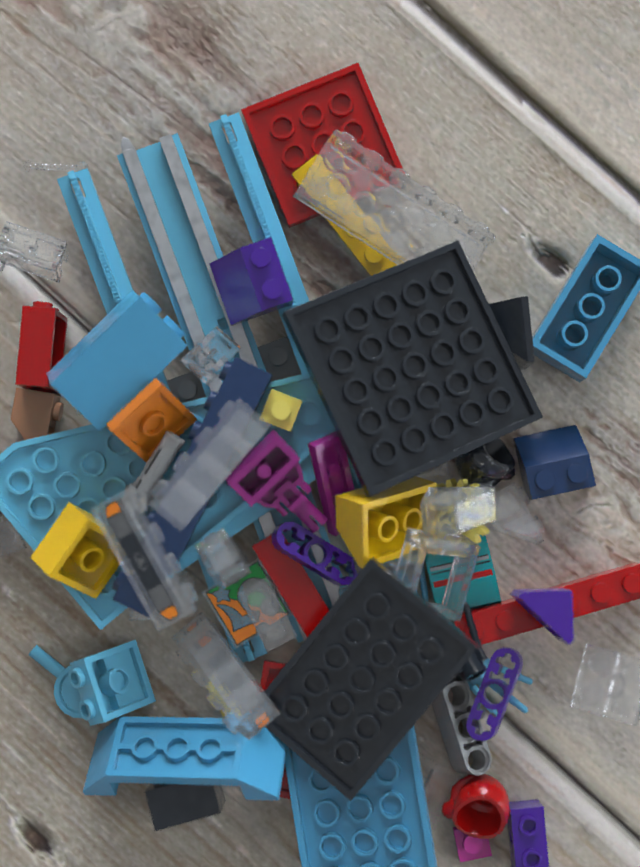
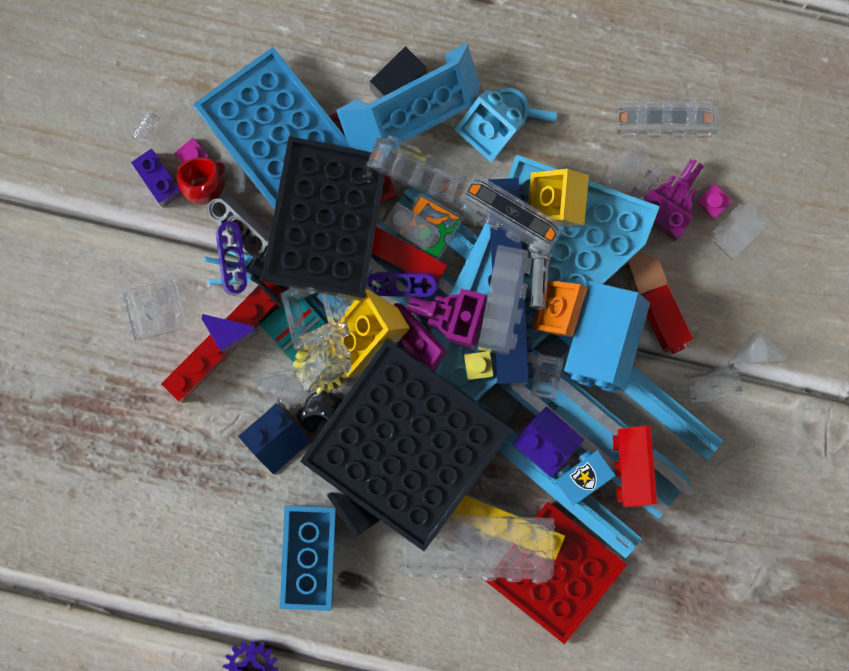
camera: 145 degrees right, 0 degrees up
clear slope [195,528,251,590] -> none
none -> dark azure brick [555,450,616,506]
none -> red slope [612,425,657,507]

